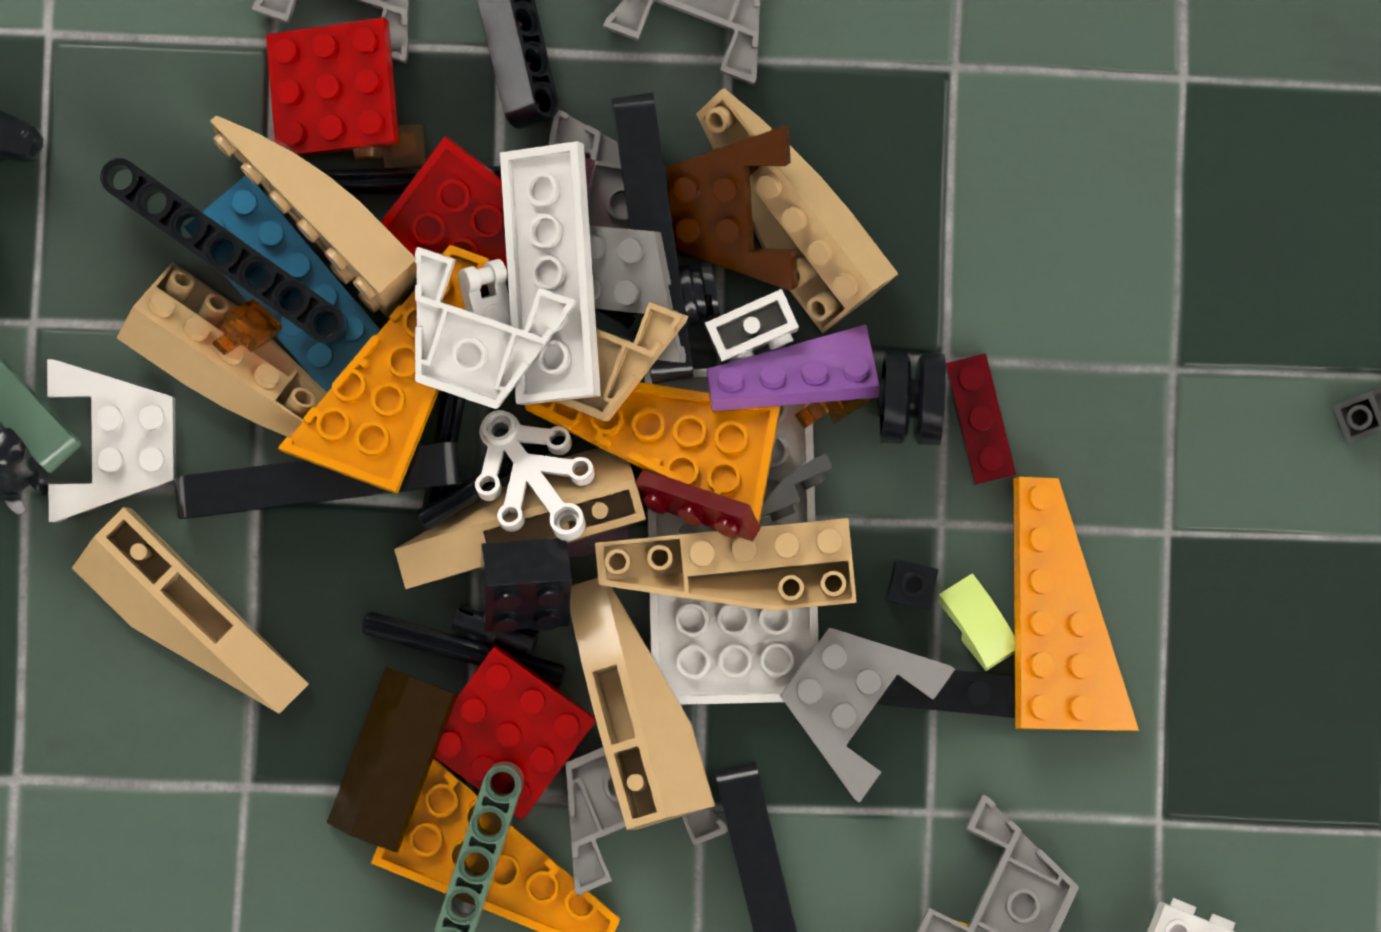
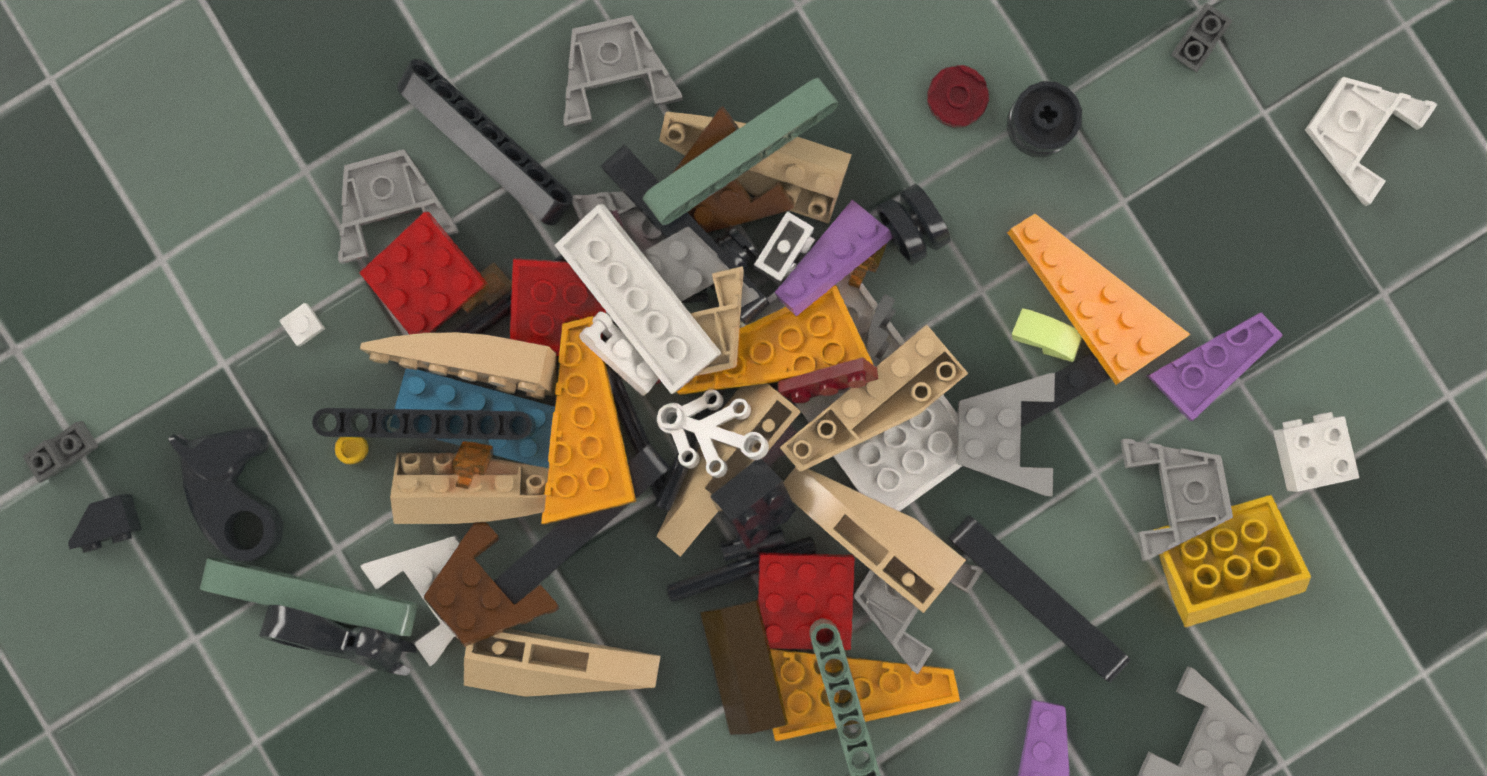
camera: 30 degrees left, 0 degrees up
white wing [415,247,576,409] -> none
black brick [885,559,939,610] -> none
dark red plate [945,353,1016,485] -> none
none -> white plate [279,303,325,347]
none -> yellow tile [335,437,368,464]
none -> reddish brown wing [424,522,559,647]
none -> sand green beam [643,78,838,225]
none -> dark red tile [927,65,989,128]
none -> black wheel [1007,81,1082,157]
none -> medium lavender wing [1147,313,1283,421]

